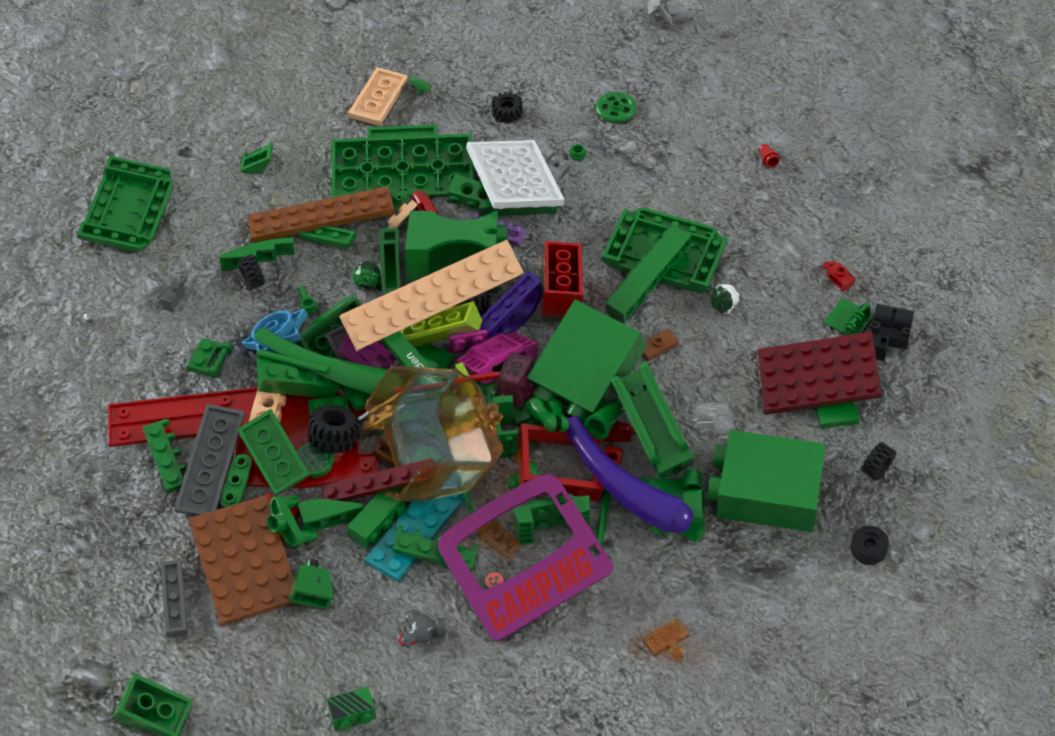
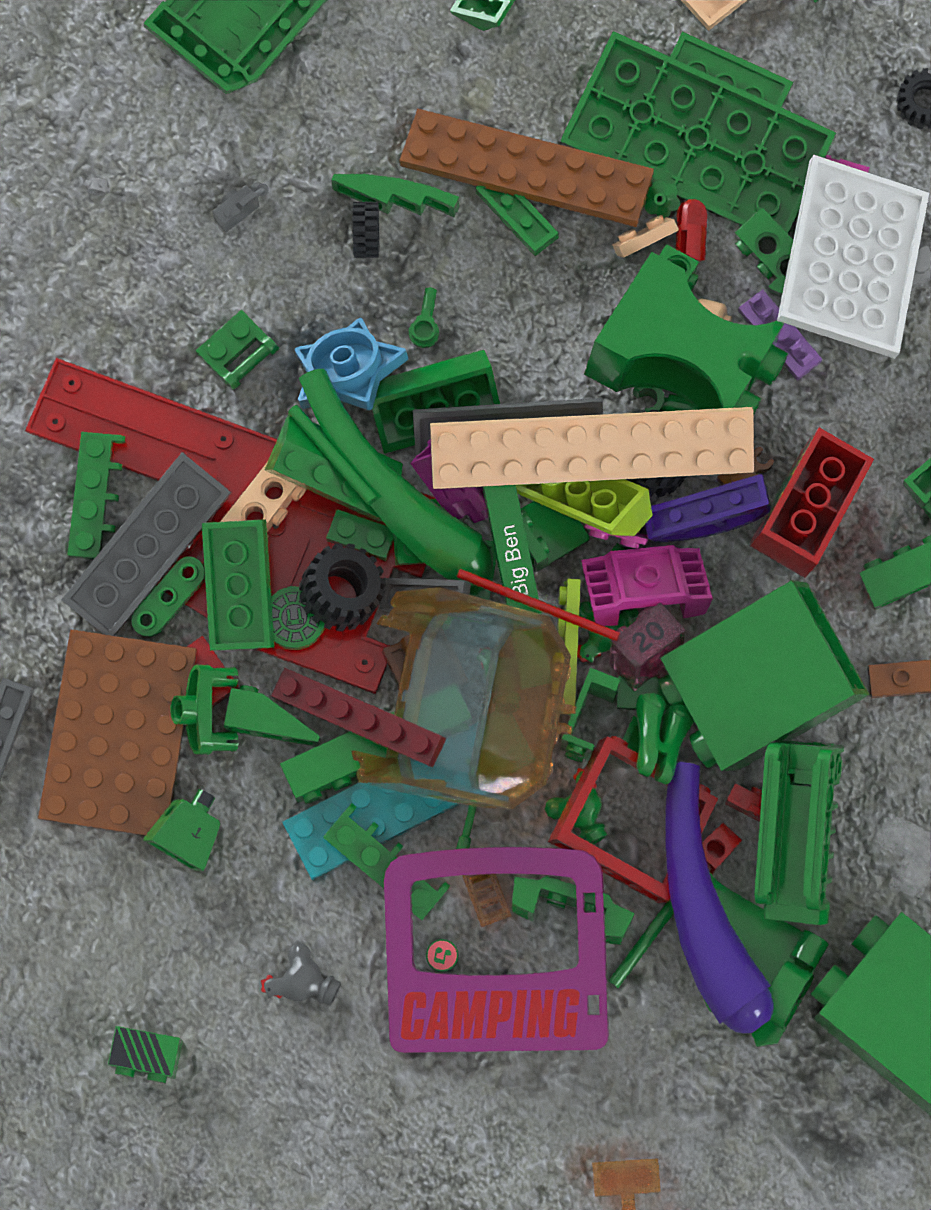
camera: 30 degrees right, 25 degrees up
green piece [352,260,382,289] -> none
green slope [380,228,401,295] -> none
green plant [584,400,624,440] -> none

